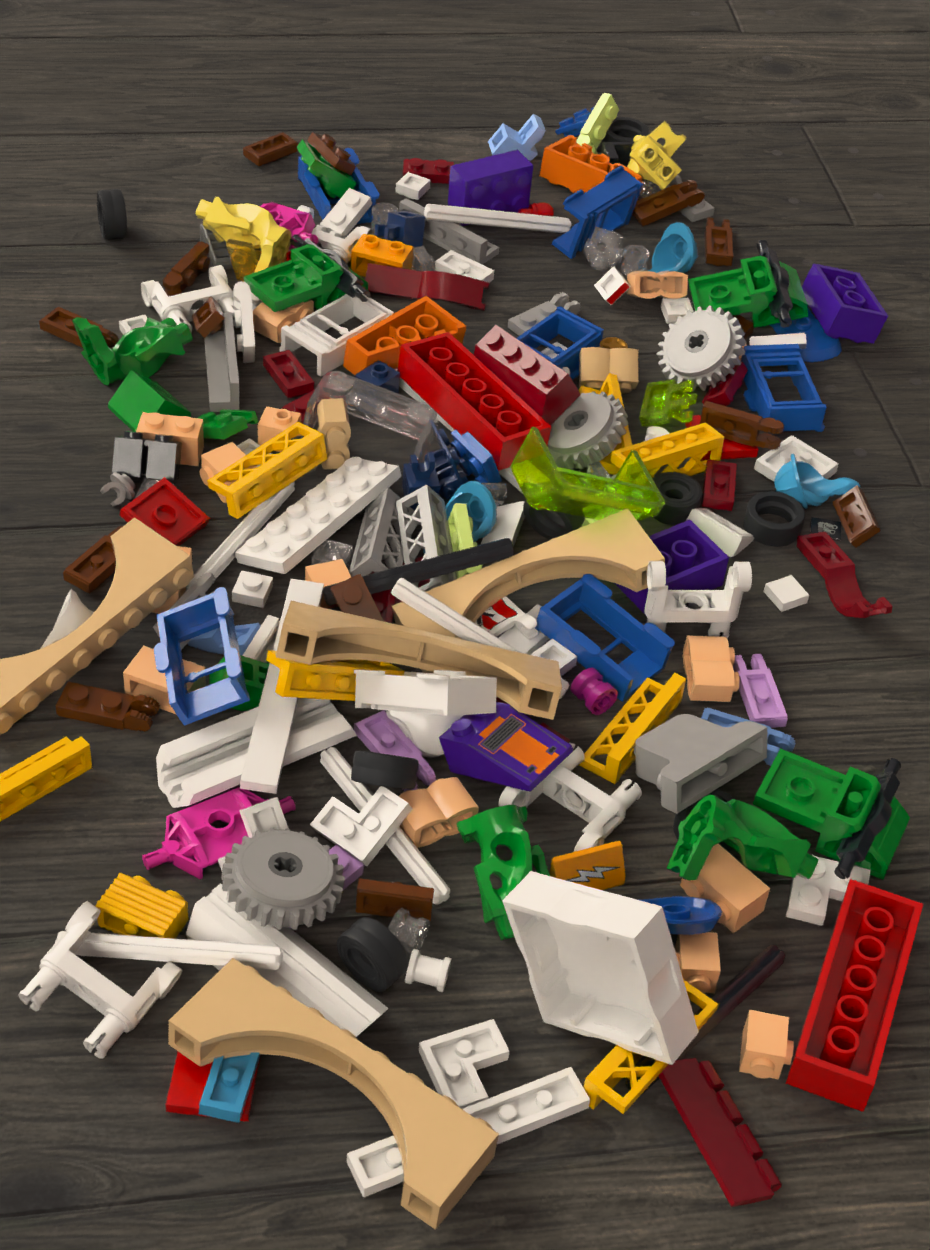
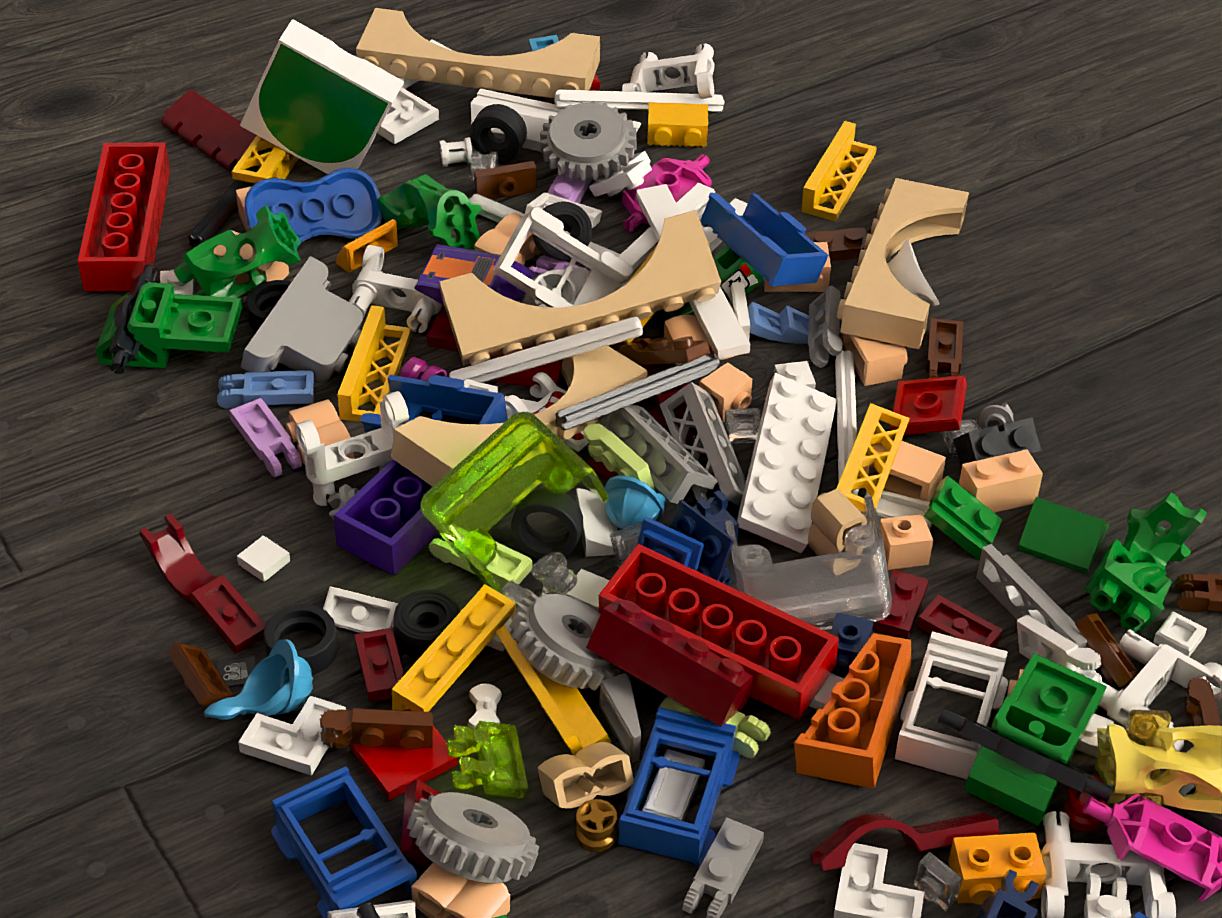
camera: 160 degrees right, 0 degrees up
light nougat brick [739,1010,794,1079] -> none

